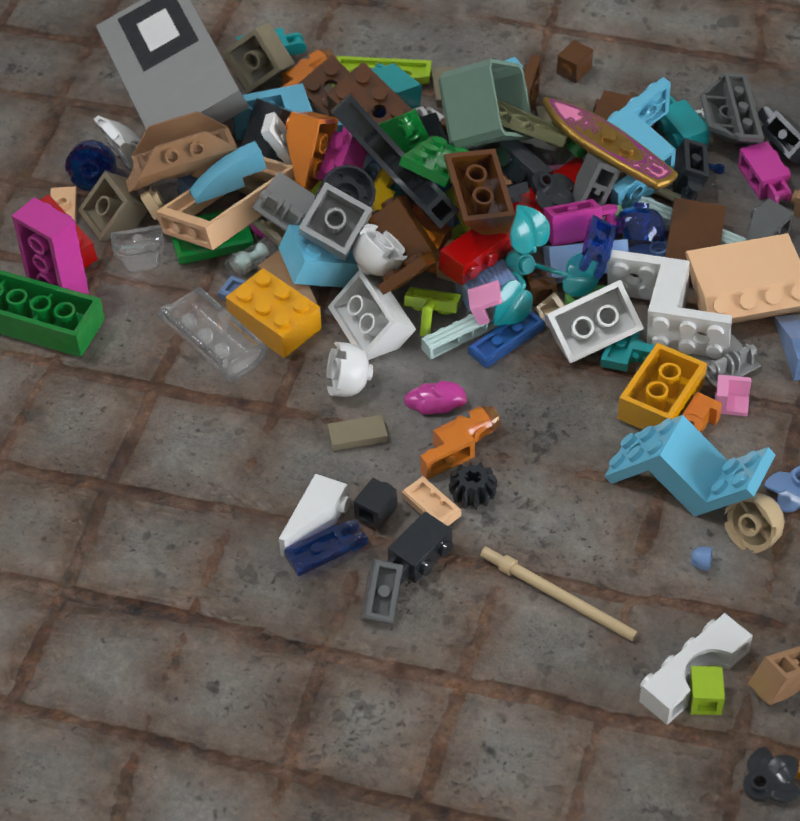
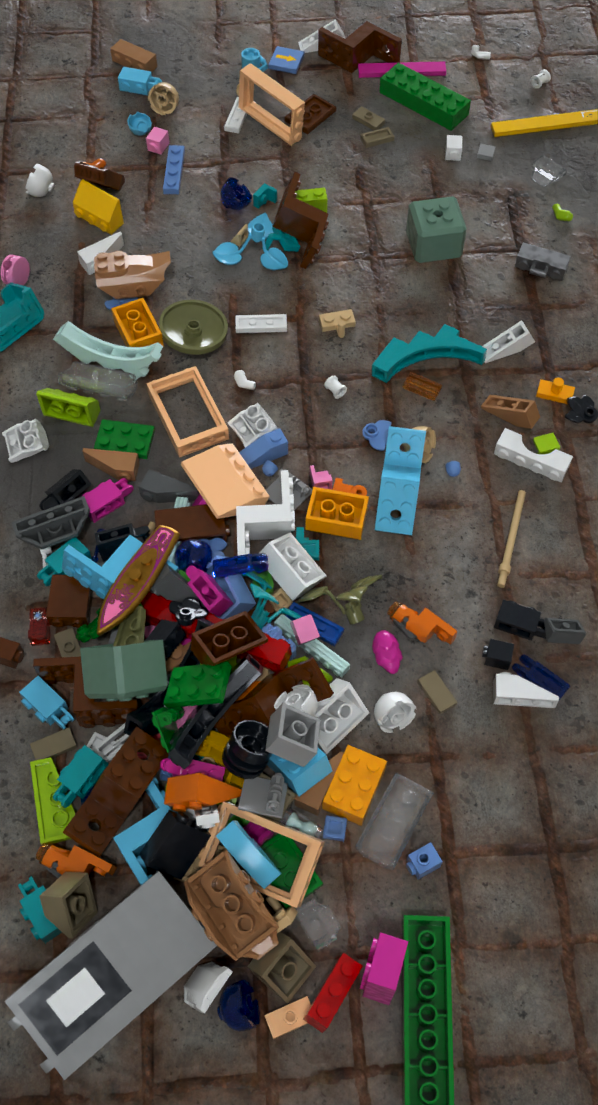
camera: 110 degrees left, 10 degrees up
light nougat plate [401,476,462,526] -> none
black gear [449,461,497,510] -> none
none -> clear red leg [28,607,50,646]
none -> medium blue hinge [262,460,278,476]
none -> olive plant [296,574,383,624]
none -> medium blue brick [406,842,443,880]

